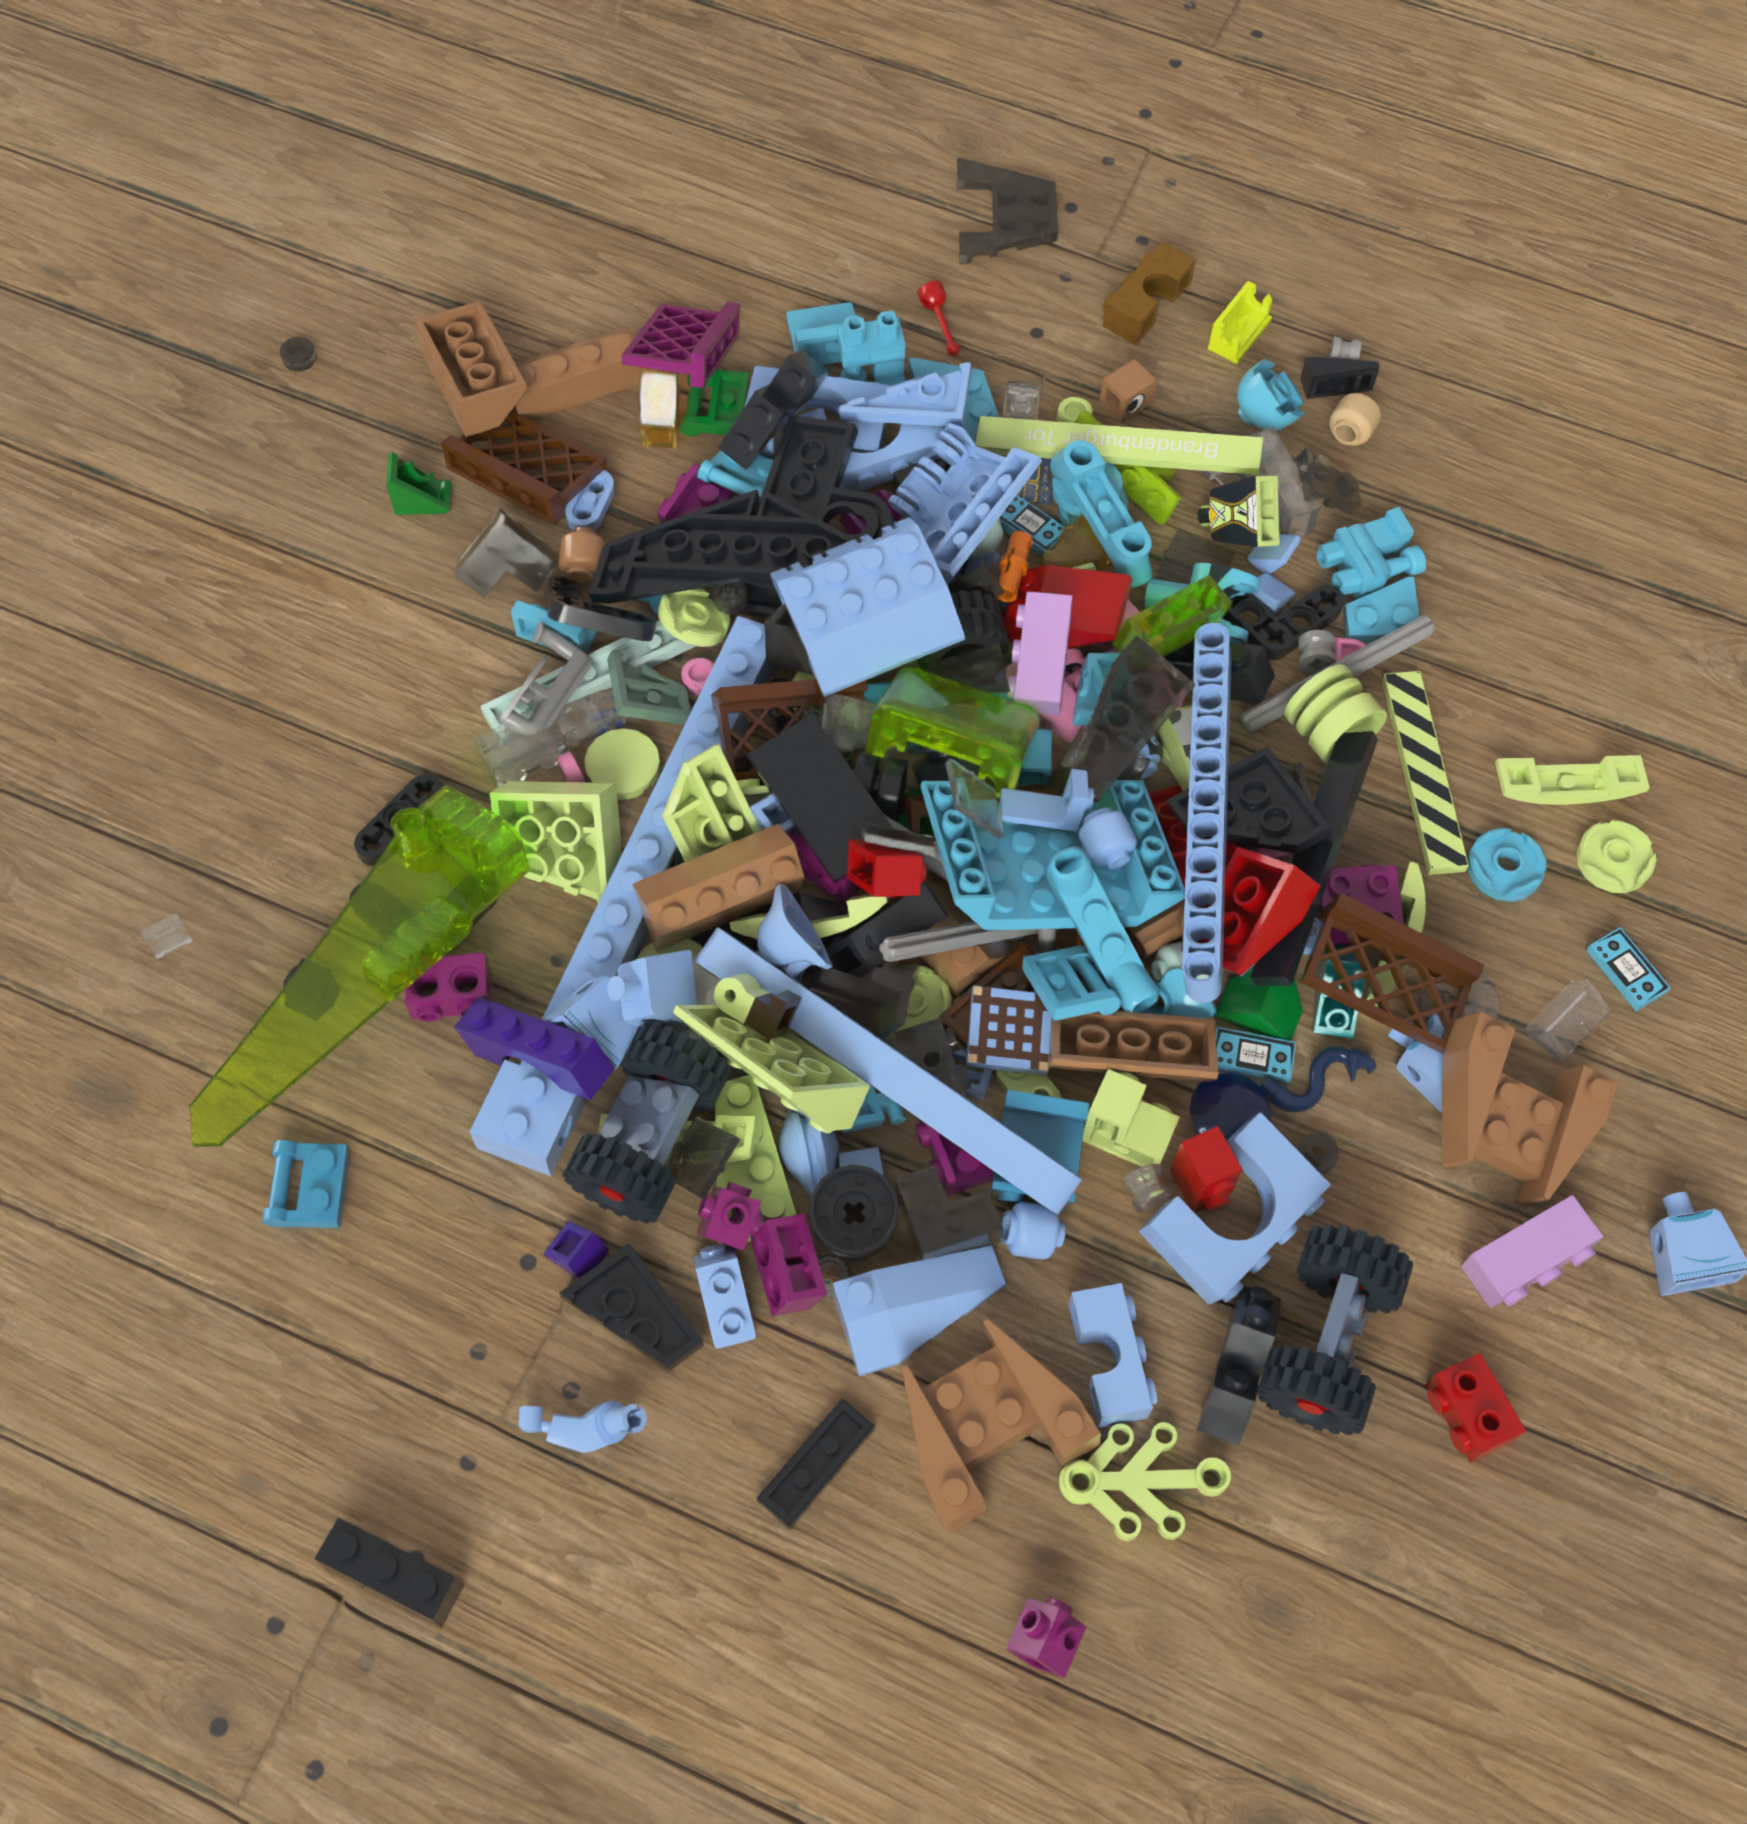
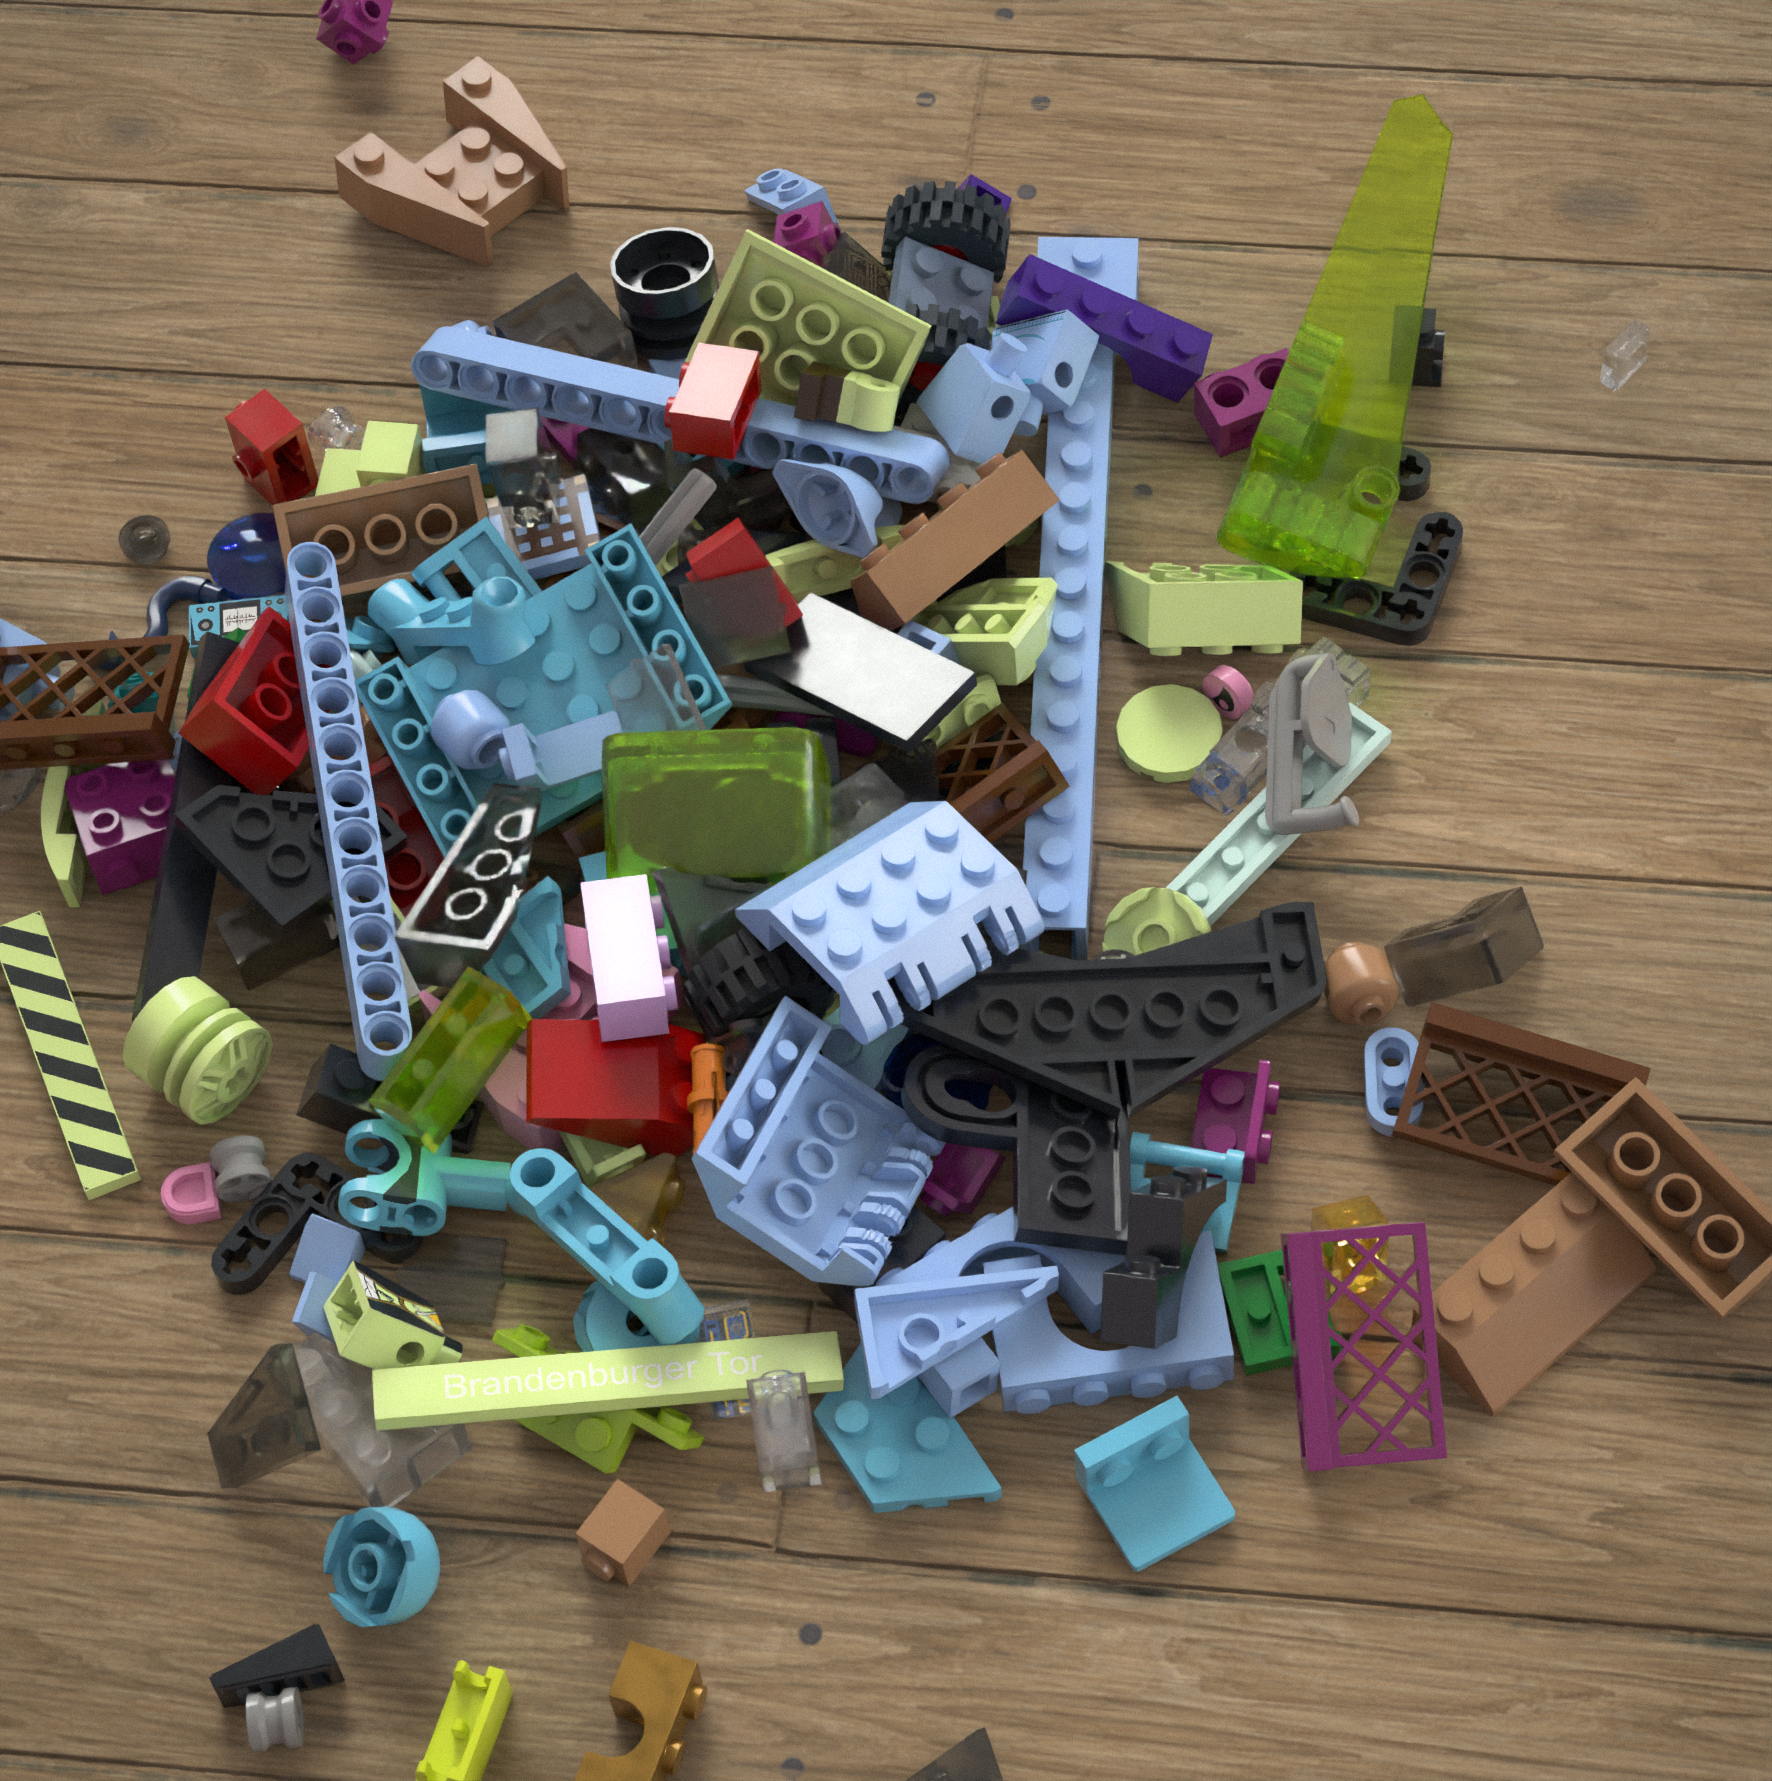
camera: 170 degrees right, 5 degrees down
dark azure plate [262,1140,350,1228] -> none
green slope [386,452,451,515] -> none
medium azure bracket [510,600,597,653] -> none
light blue arm [518,1401,647,1453] -> none
black beam [544,576,657,641] -> none
black wing [559,1243,704,1371] -> none
sand green wing [607,650,691,725] -> none
bright pink tile [681,658,714,696] -> none
magenta brick [750,1213,827,1317] -> none
black tile [756,1398,875,1530] -> none
light blue wedge [833,1245,1006,1377] -> none
medium azure hips [837,311,906,385] -> none
red hinge [917,280,960,356] -> none
tile [999,495,1069,559] -> none
yellowish green tile [1057,397,1093,423] -> none
yellowish green plant [1058,1422,1231,1541] -> none
light blue arch [1068,1283,1157,1428] -> none
light blue arch [1138,1112,1331,1305] -> none
black arch [1197,1285,1281,1445] -> none
light grey axle [1240,615,1435,732] -> none
black plate [1257,1225,1413,1435] -> none
medium azure hips [1316,507,1426,599] -> none
tan head [1329,393,1381,446] -> none
medium azure wing [1343,577,1420,643] -> none
none -> clear smoke brick [485,408,562,529]
none -> brick [664,343,762,460]

